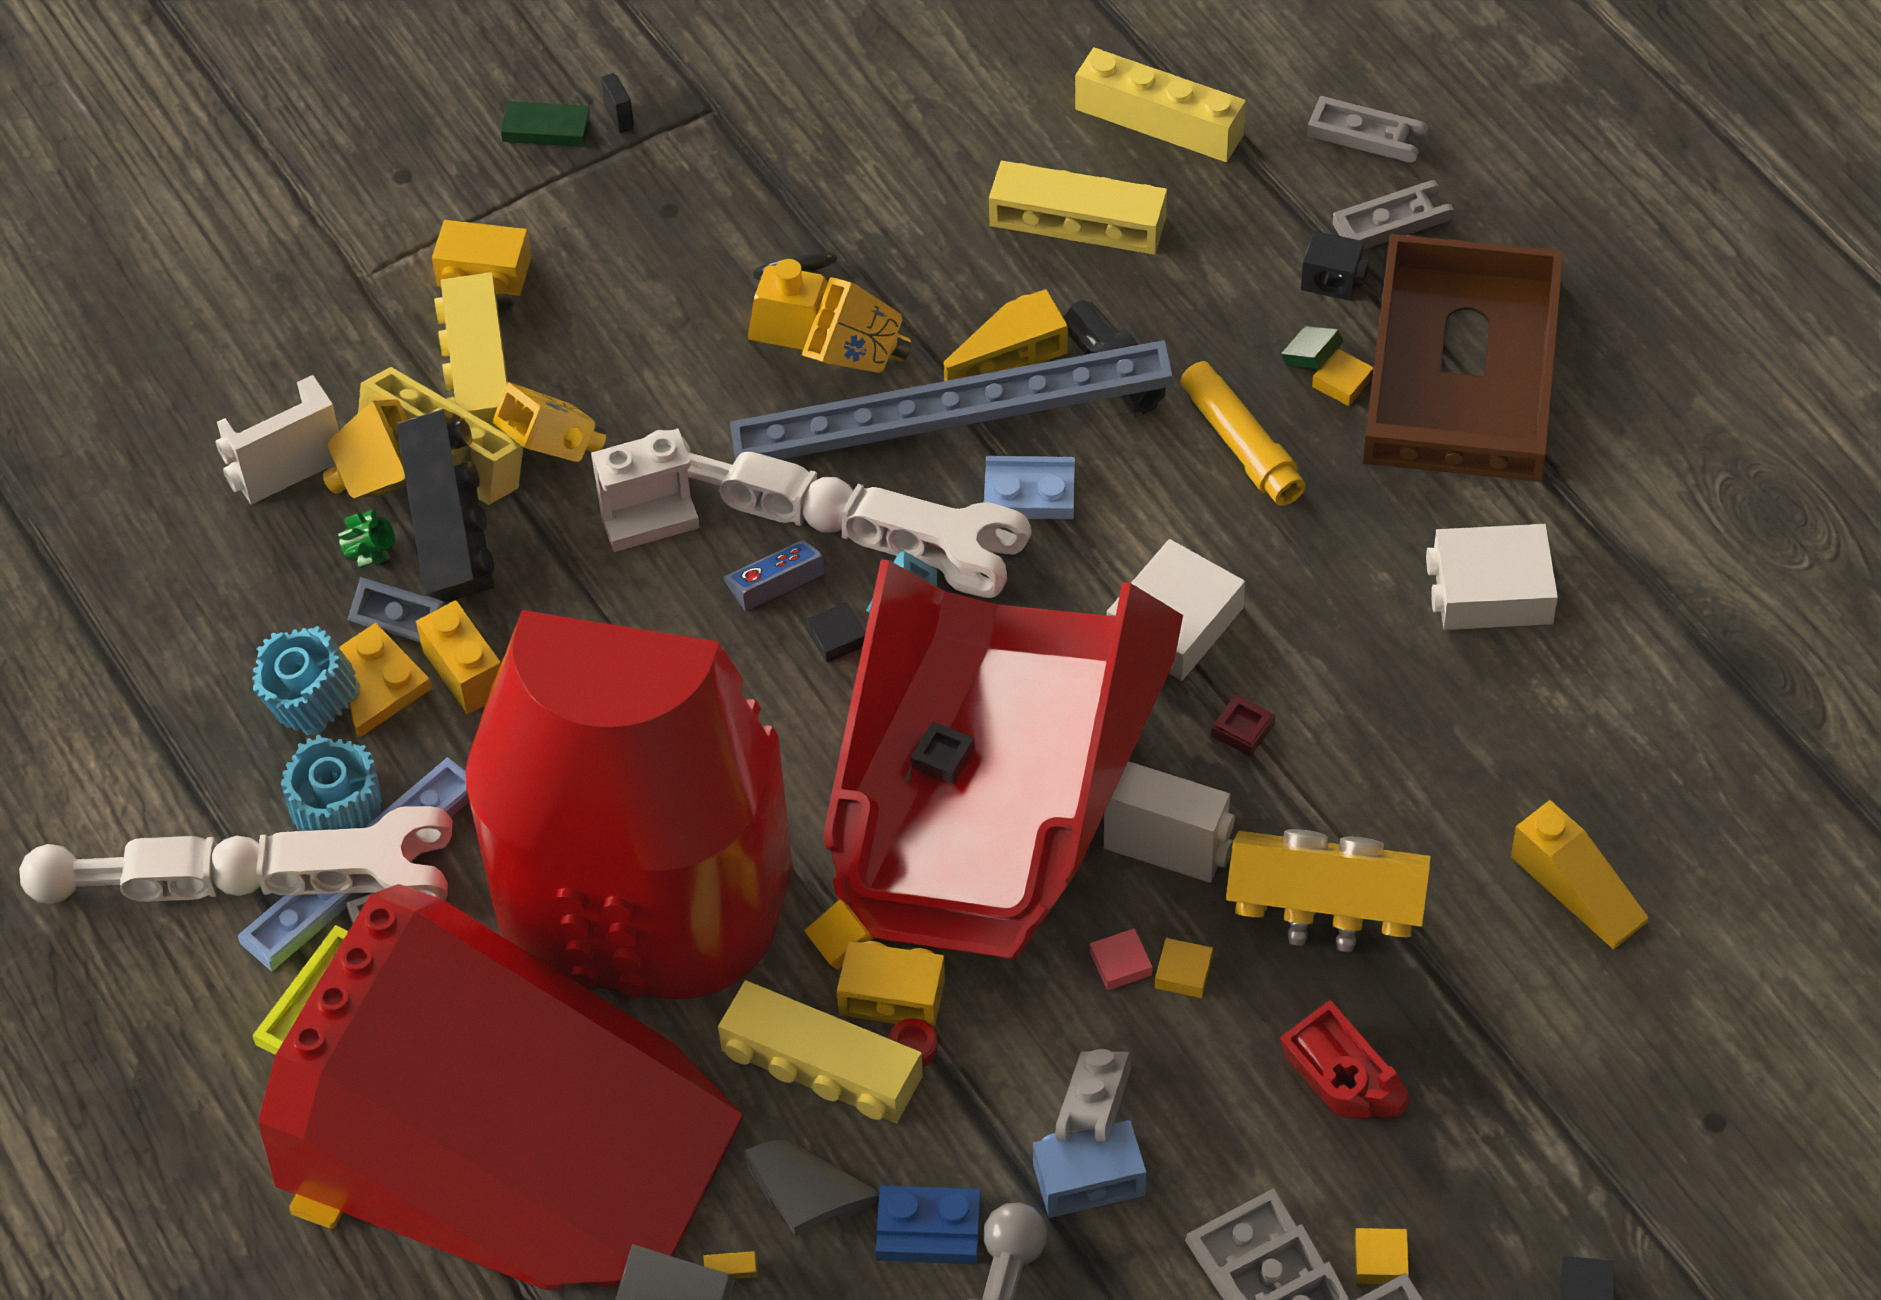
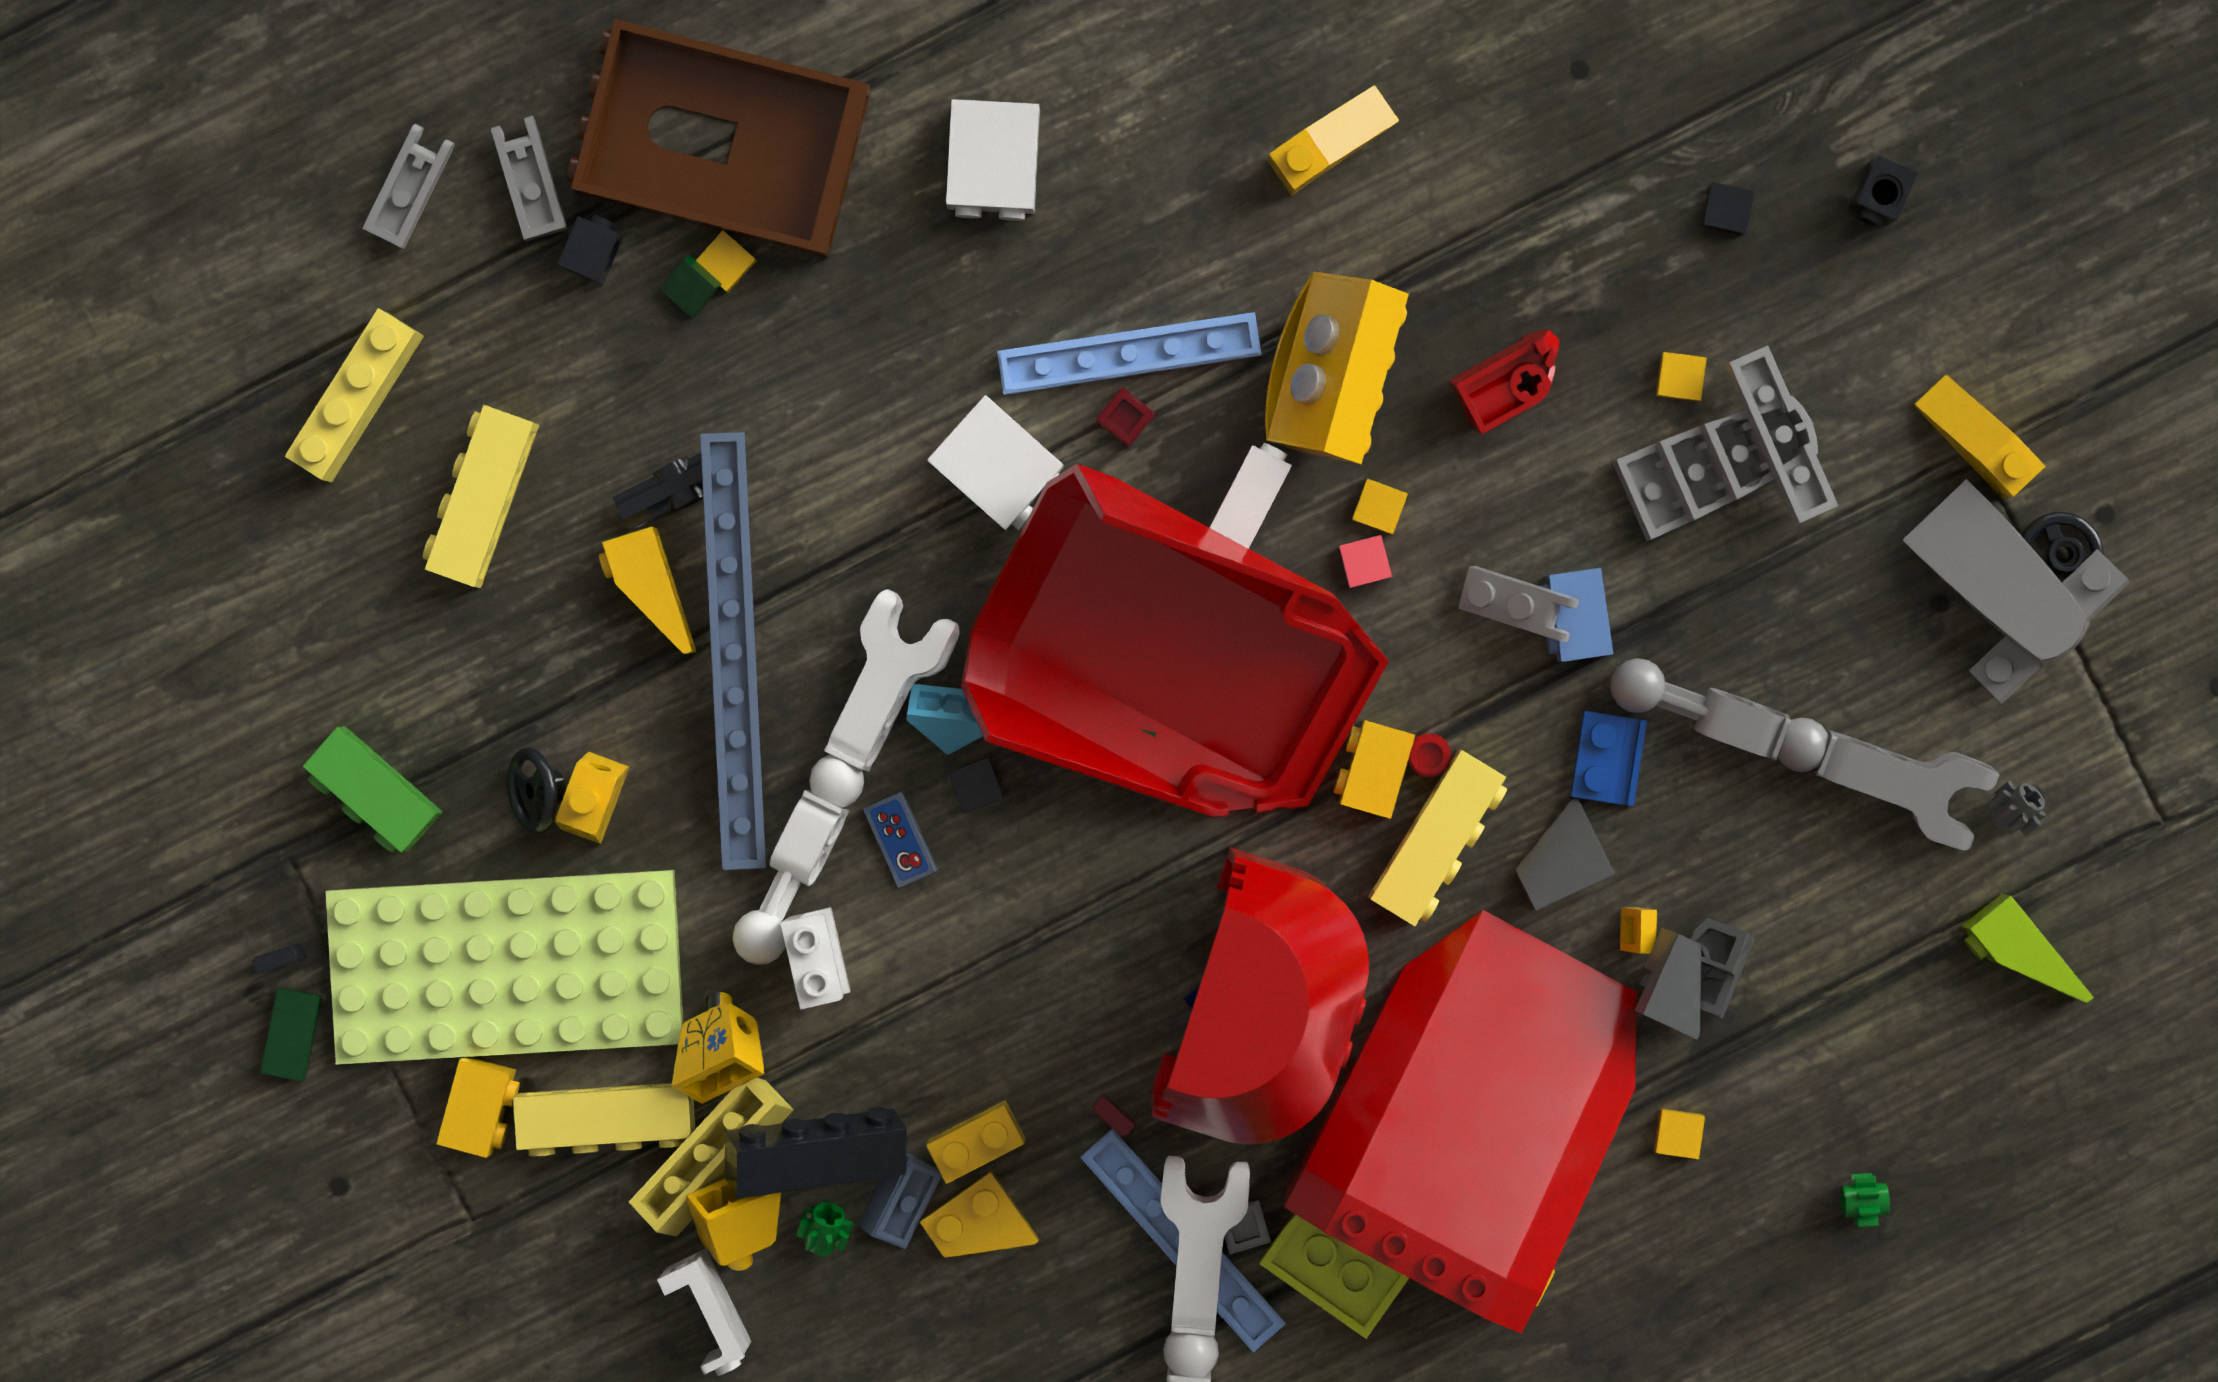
camera: 85 degrees left, 35 degrees up
medium azure brick [252,626,360,735] -> none
medium azure brick [281,735,383,831] -> none
yellow torso [801,277,911,373] -> none
yellow tile [804,899,874,970] -> none
black tile [911,722,975,784] -> none
light blue plate [984,456,1075,519] -> none
yellow piece [1180,361,1306,506] -> none
none -> bright green brick [303,726,443,853]
none -> yellowish green plate [325,870,684,1065]
none -> light blue tile [997,312,1261,395]

